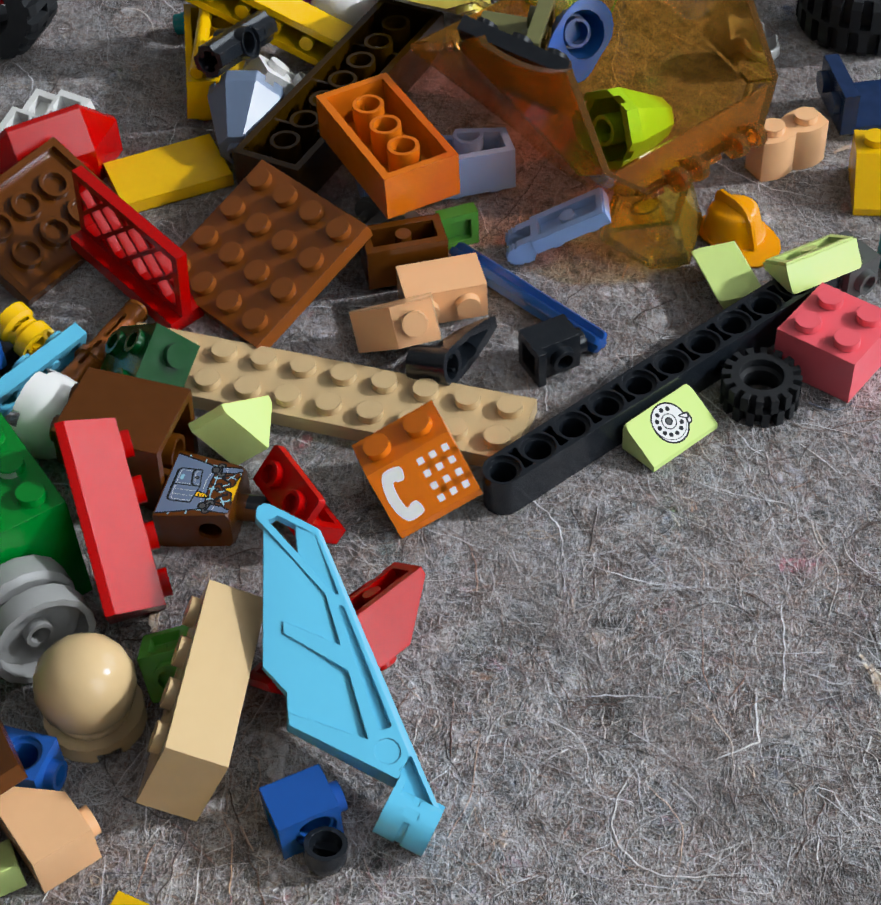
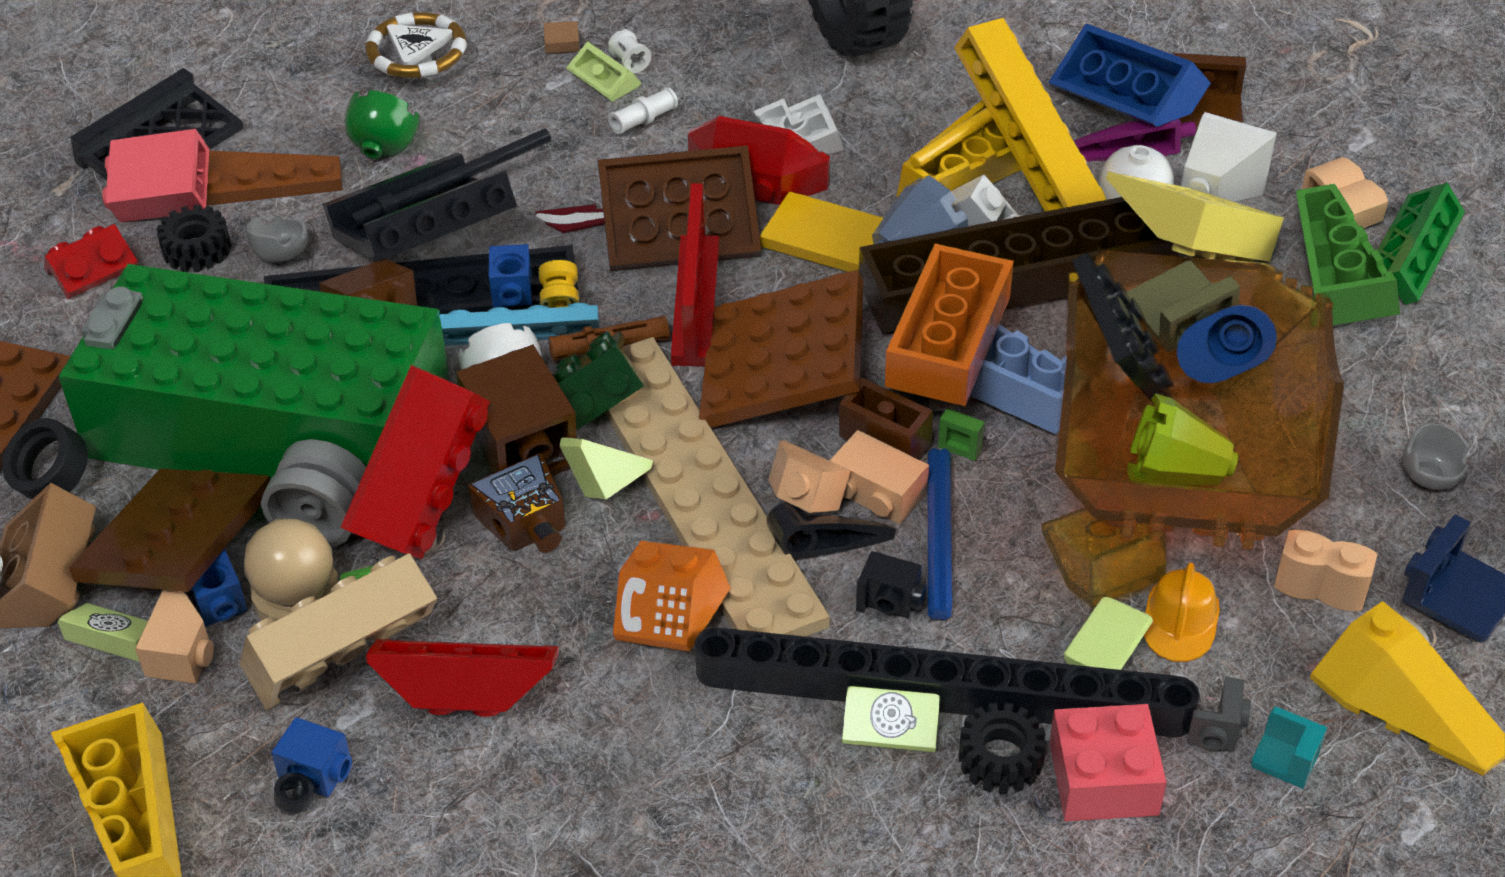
camera: 45 degrees right, 0 degrees up
black piece [194,10,278,78] -> none
red bracket [253,445,346,544] -> none
medium azure wing [255,503,445,857] -> none
light blue hinge [505,187,611,266] -> none
yellowish green slope [763,234,862,294] -> none

